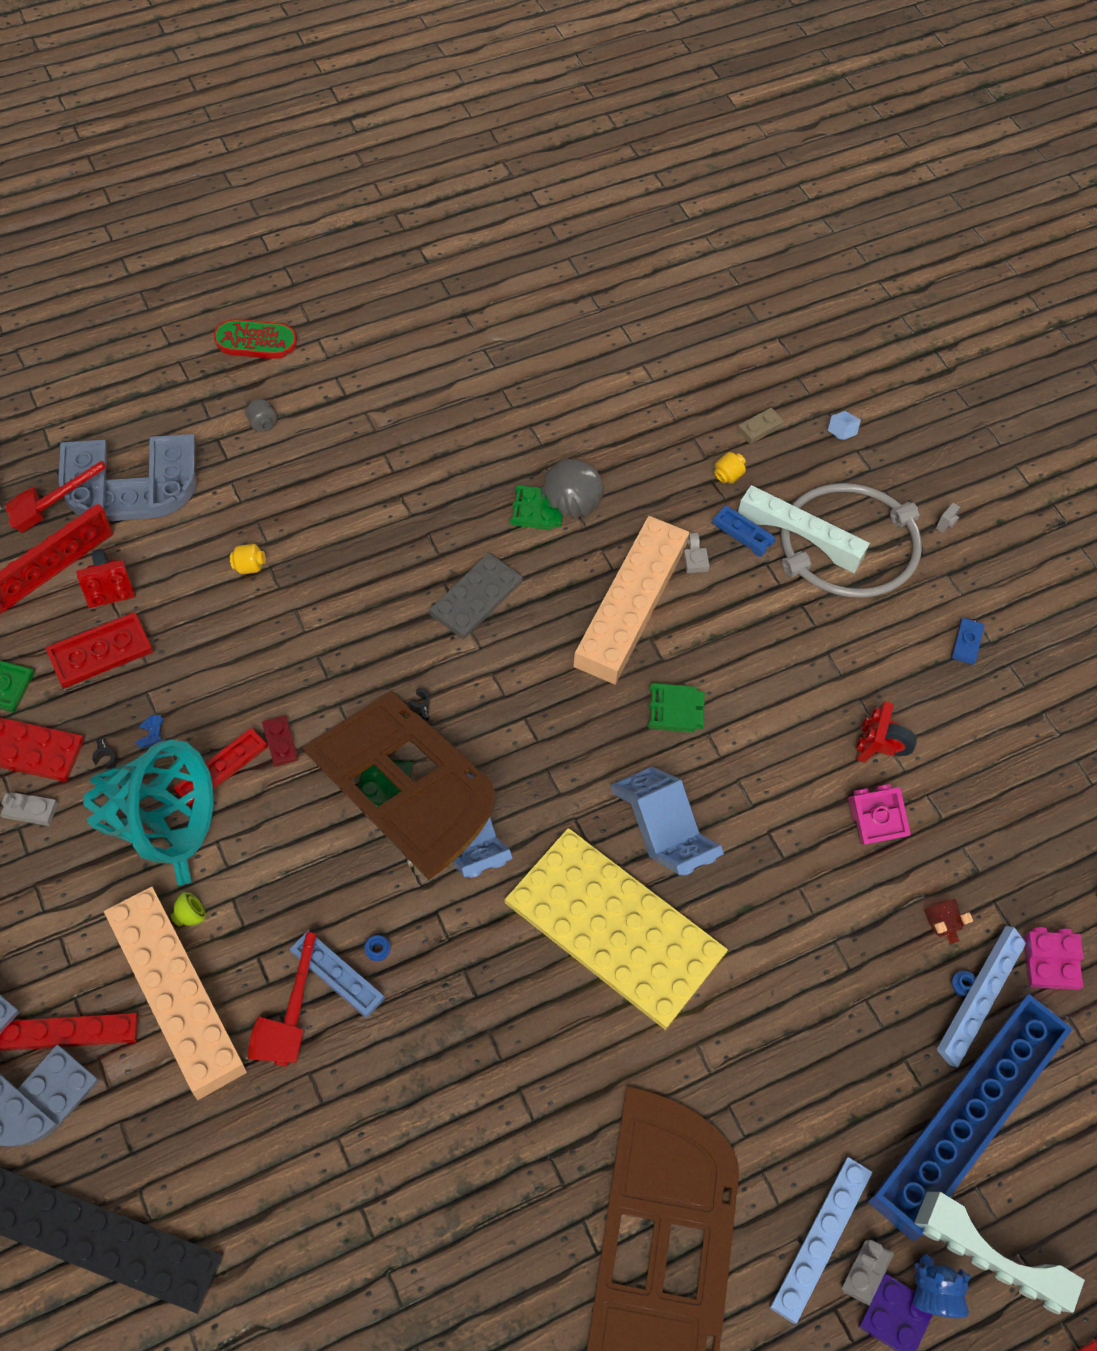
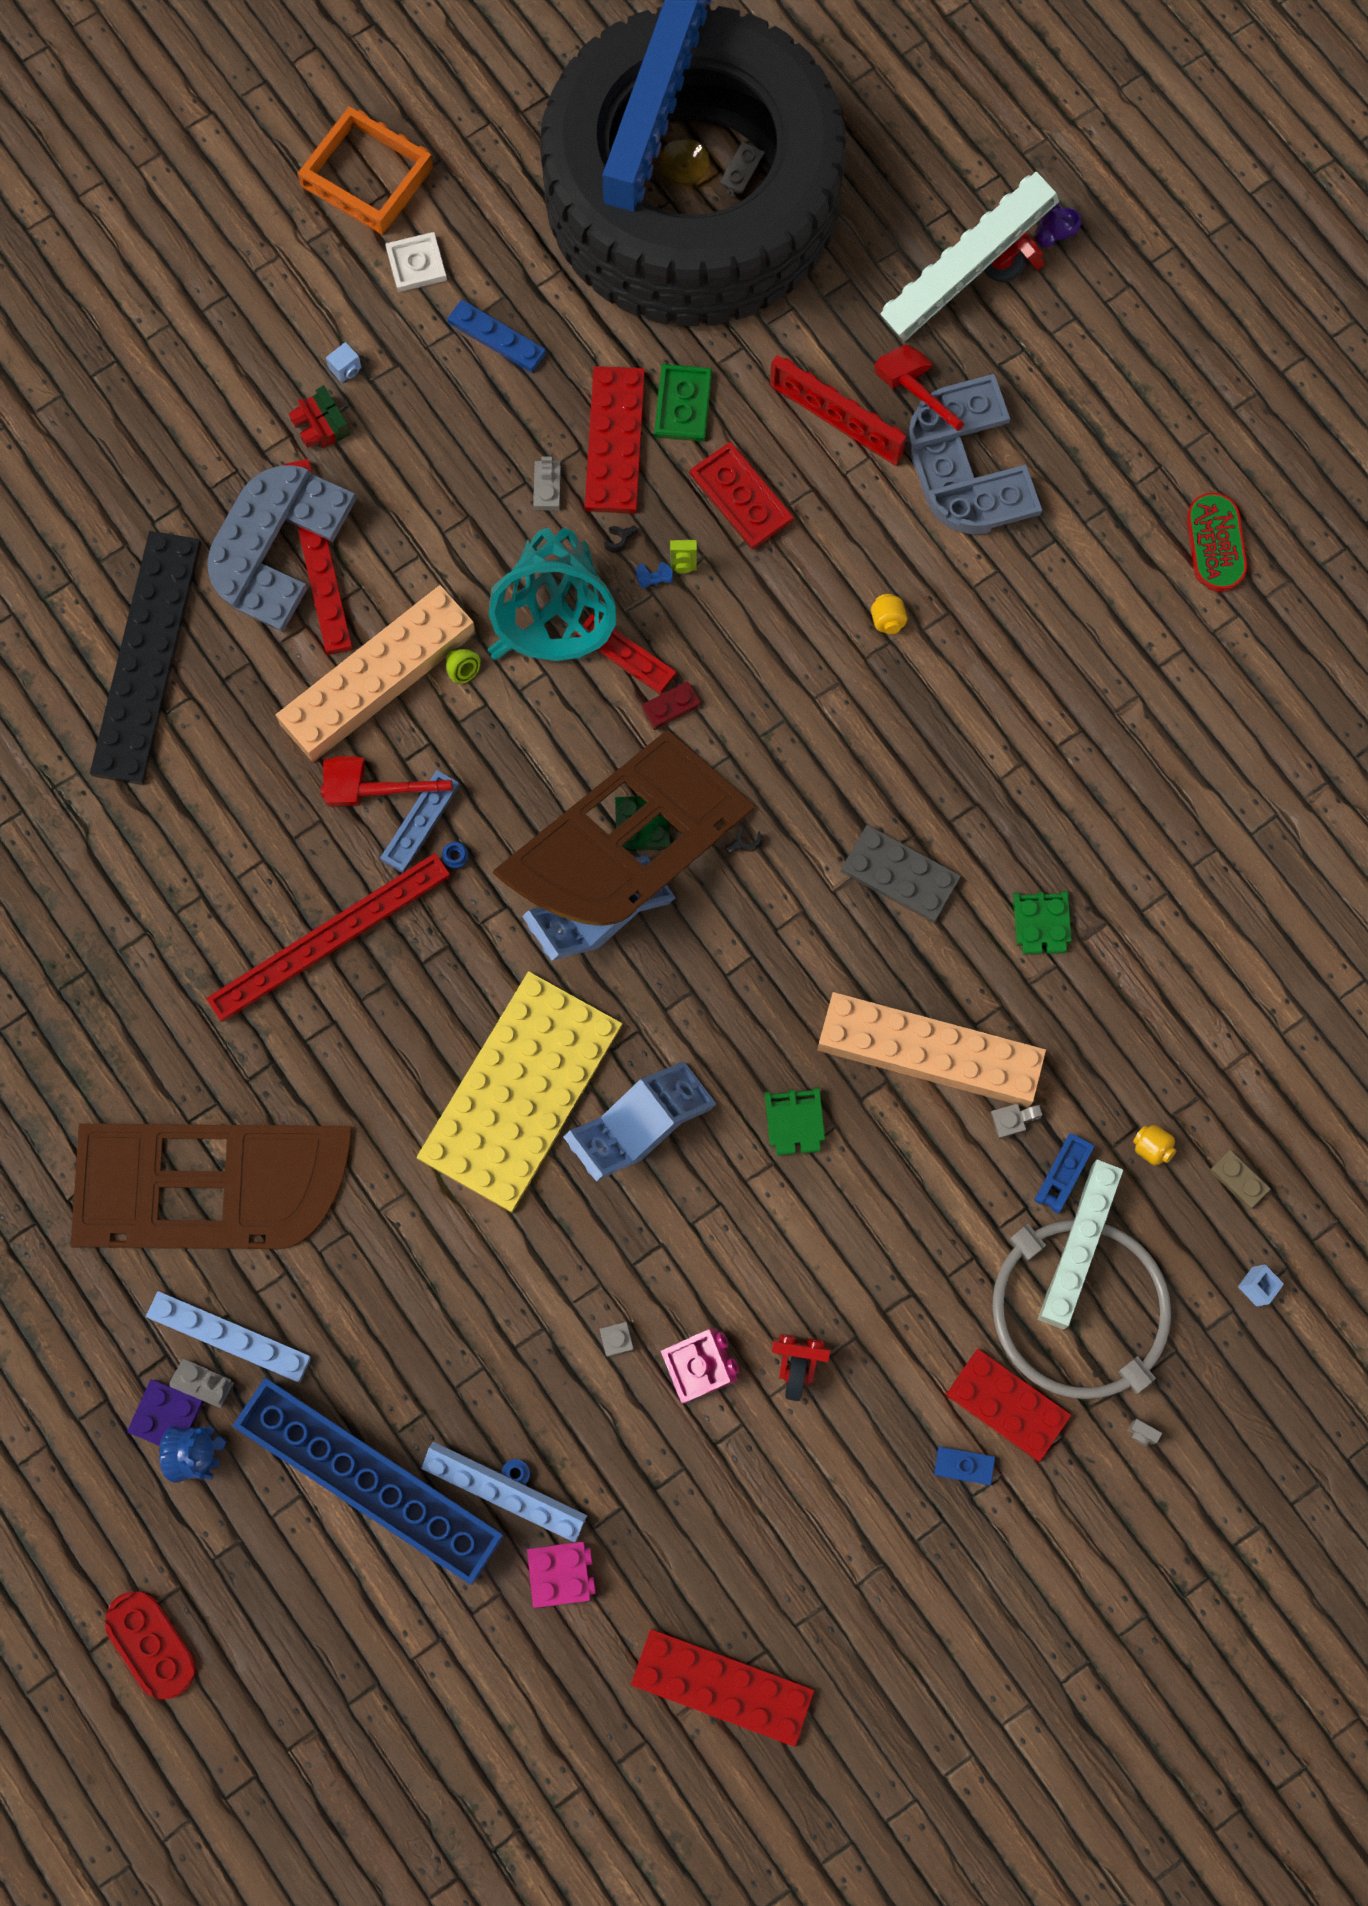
camera: 85 degrees right, 15 degrees up
red plate [76,549,135,608] -> none
dark grey head [245,399,277,431] -> none
dark grey piece [541,459,603,519] -> none
light aqua arch [914,1192,1085,1314] -> none
clear red piece [924,899,973,944] -> none
none -> red plate [206,853,450,1023]
none -> light grey plate [599,1322,633,1357]
none -> lime plate [670,540,697,574]
none -> red plate [945,1348,1071,1462]

